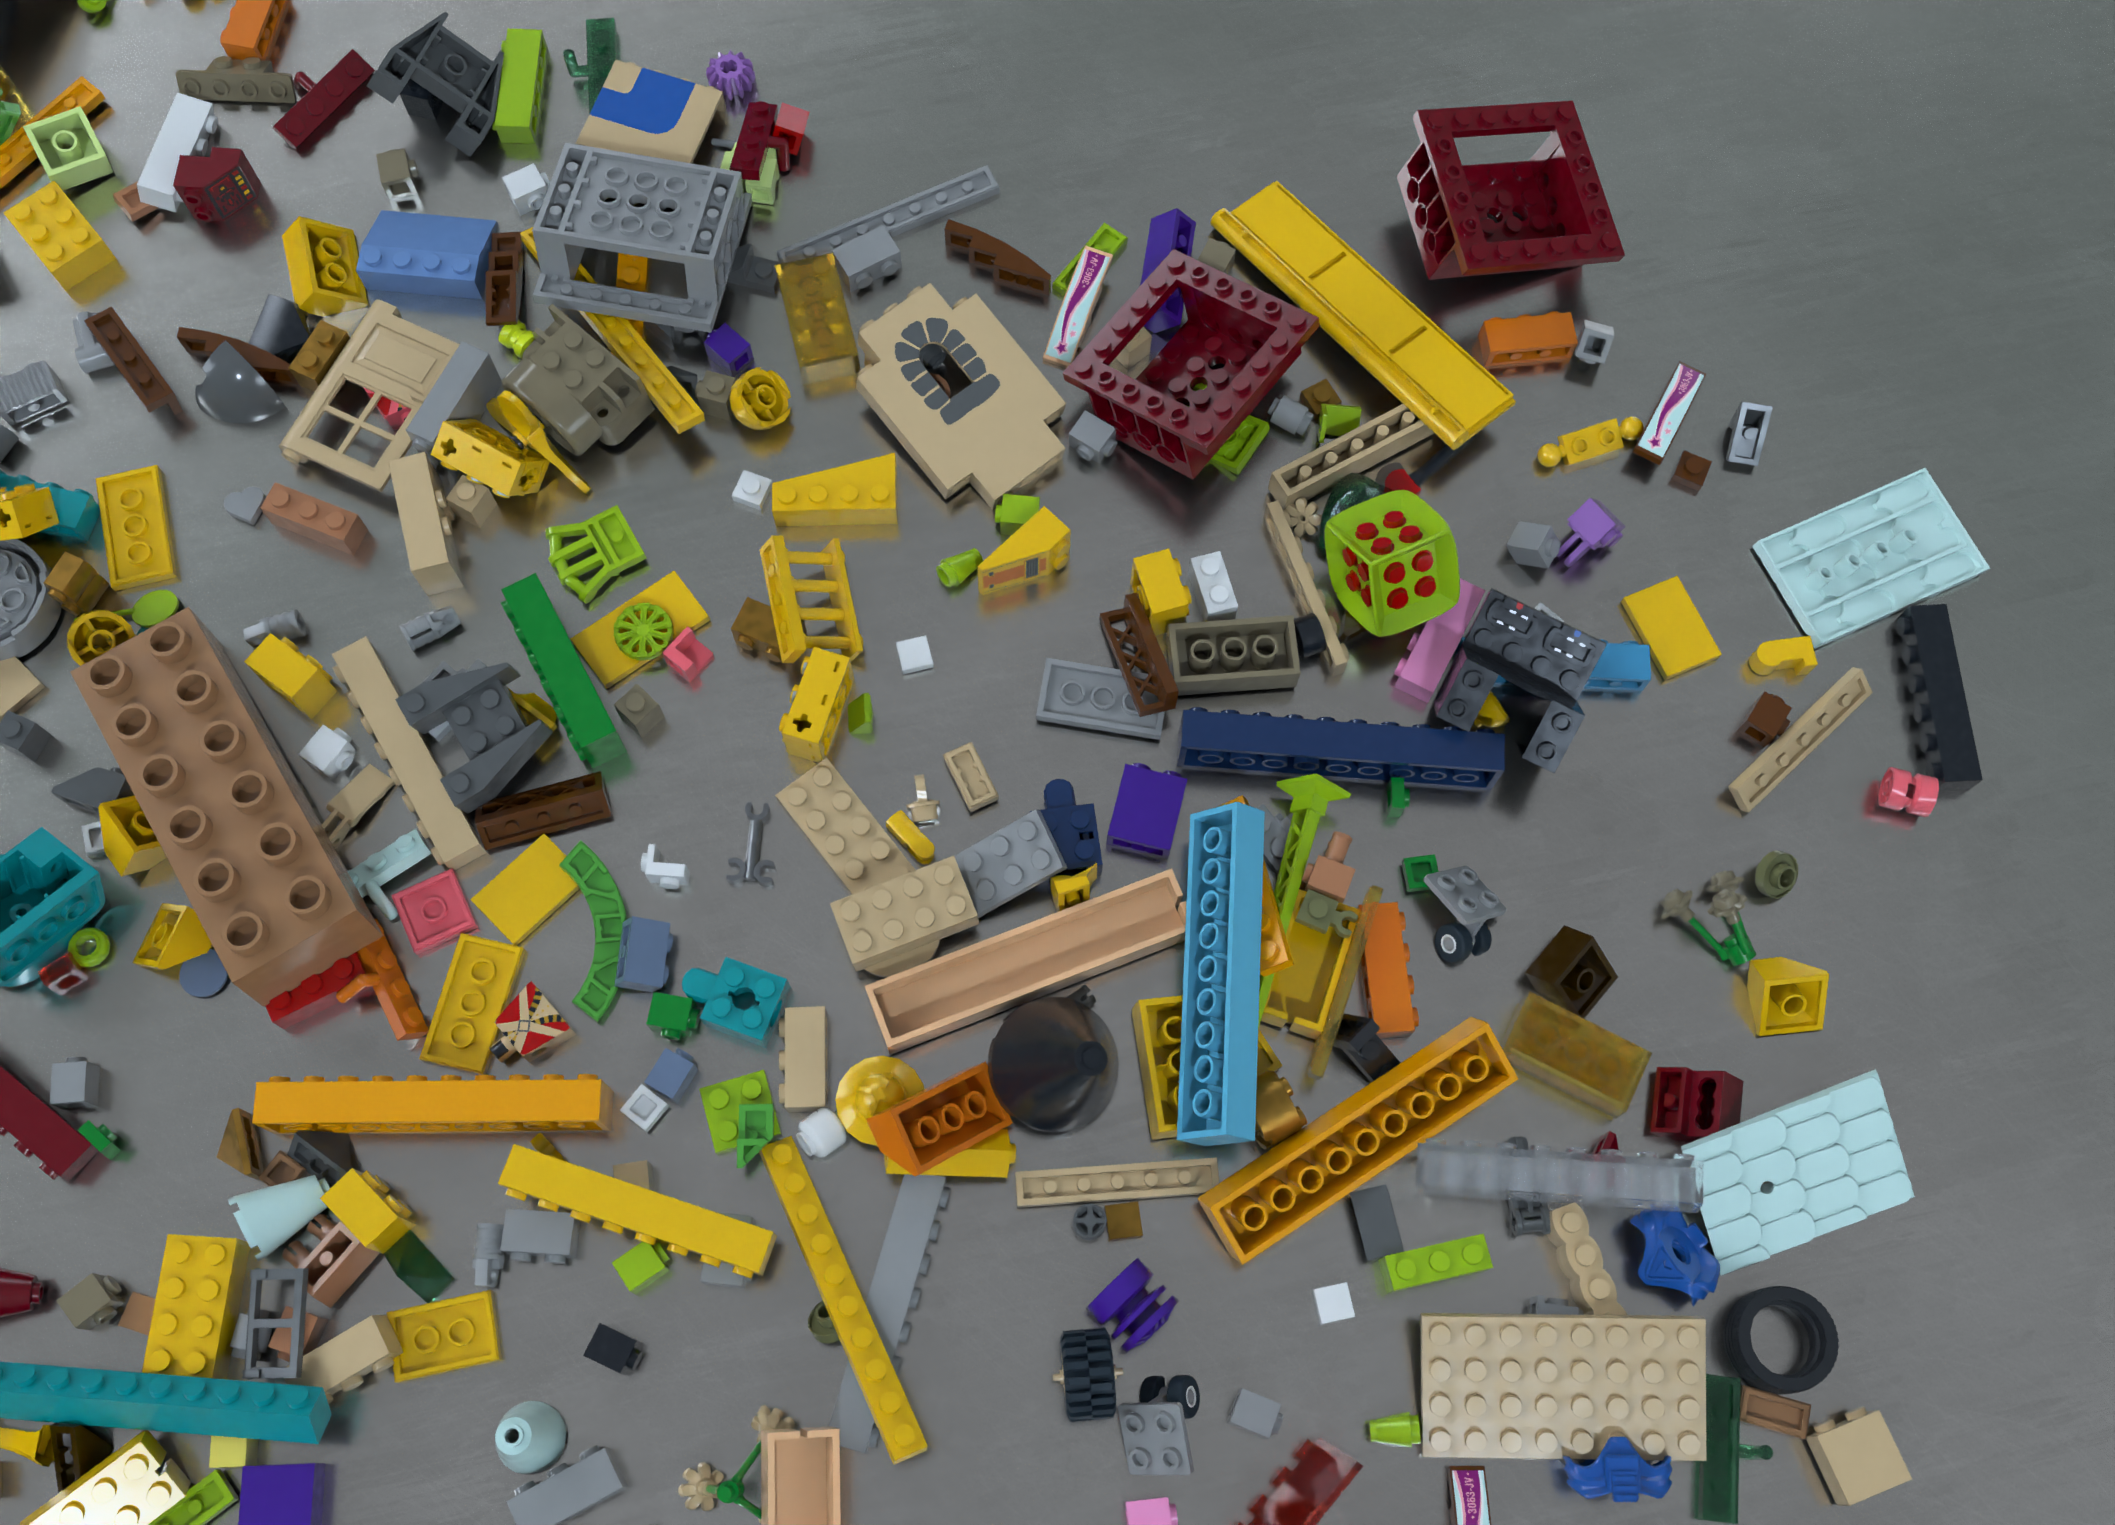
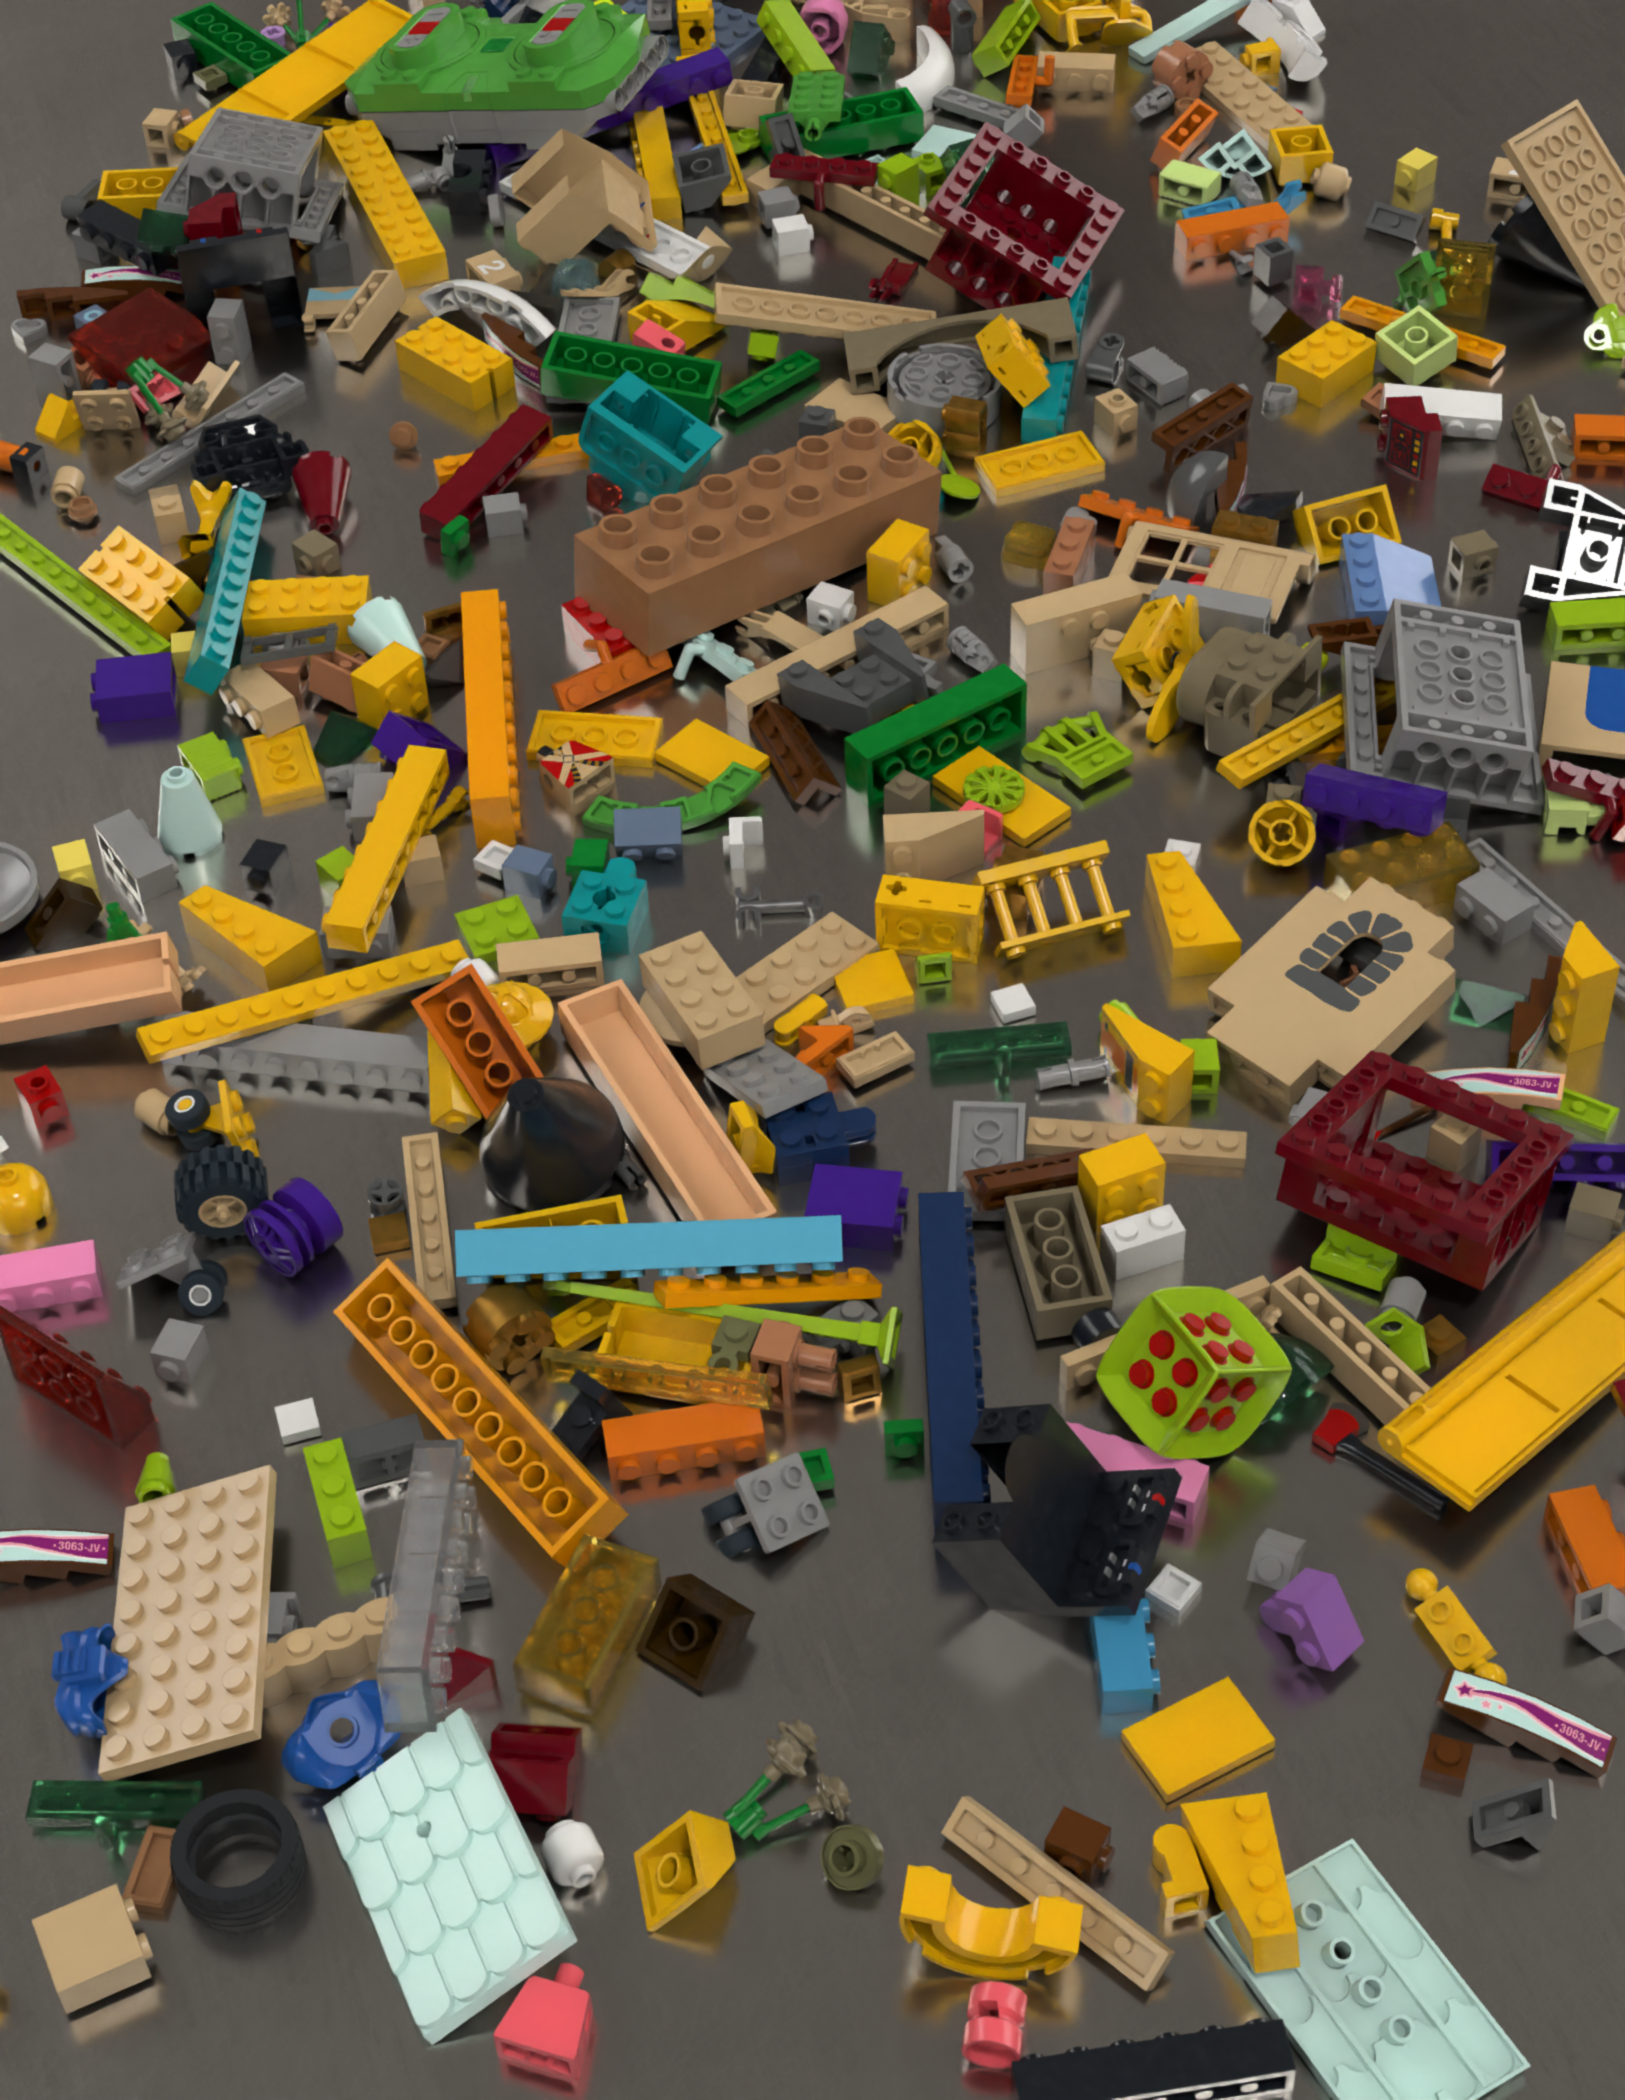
camera: 90 degrees right, 25 degrees down
lime piece [67,928,111,967] -> none
coral tile [391,868,478,955] -> none
bright green slope [737,1104,774,1168] -> none
none -> tan brick [134,1088,177,1136]
none -> plate [165,1079,259,1157]
none -> lime brick [177,732,244,802]
none -> yellow wedge [178,885,323,992]
none -> dark purple slope [371,710,468,770]
none -> coral torso [493,1963,593,2081]
none -> white head [540,1819,604,1888]
none -> orange slope [795,1025,854,1076]
none -> yellow tile [834,948,914,1013]
none -> pearl gold brick [835,1353,882,1402]
none -> tan slope [883,810,984,881]
none -> yellow brick [899,1865,1083,1981]
none -> clear green plate [927,1021,1072,1078]
none -> clear yellow piece [1000,521,1057,571]
none -> tan plate [1026,1117,1247,1169]
none -> light grey pin [1035,1054,1110,1091]
none -> orange plate [1078,490,1200,549]
none -> tan brick [1094,388,1138,438]
none -> yellow wedge [1180,1792,1300,1973]
none -> light grey tile [1262,382,1298,411]
none -> dark purple brick [1302,763,1448,837]
none -> clear green slope [1455,978,1528,1027]
none -> yellow slope [1549,921,1620,1054]

